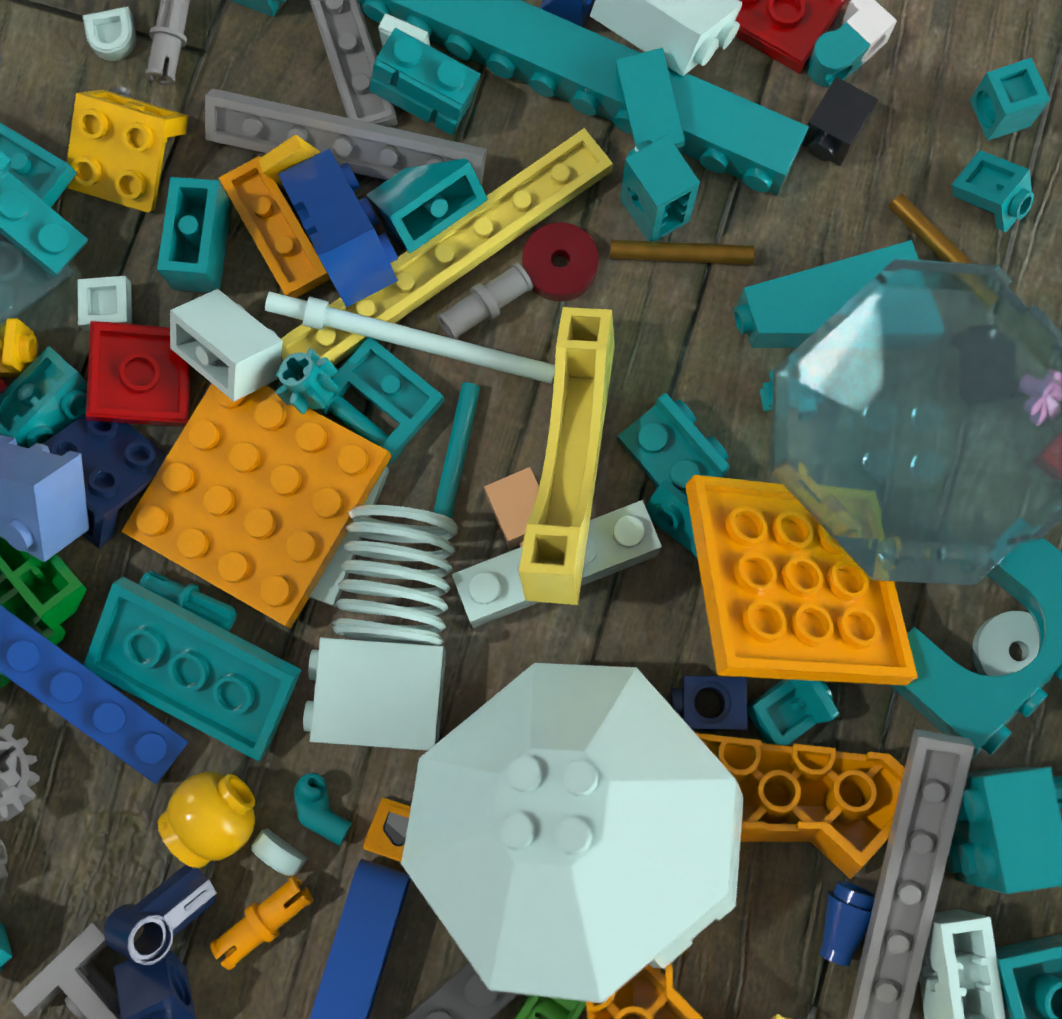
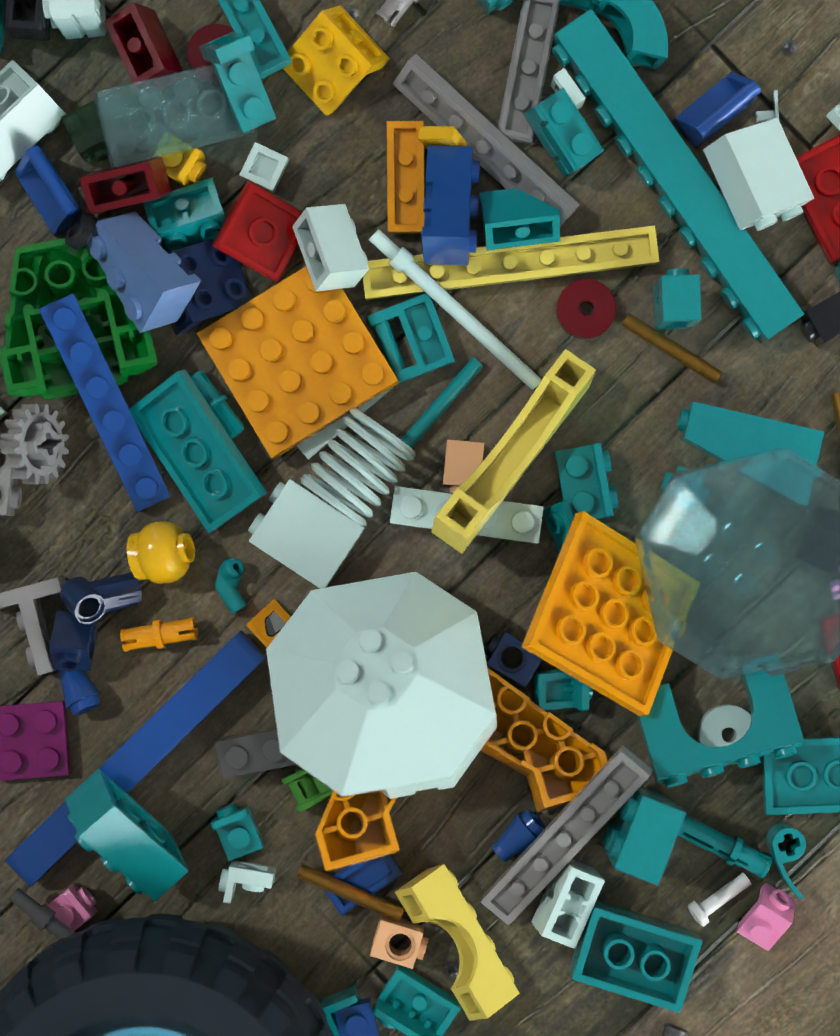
camera: 25 degrees right, 10 degrees up
teal brick [157,177,232,293] -> none
light aqua tile [251,828,308,876] -> none
teal gear [275,348,339,414] -> none
light grey pin [437,263,533,339] -> none
teal tile [615,47,685,148] -> none

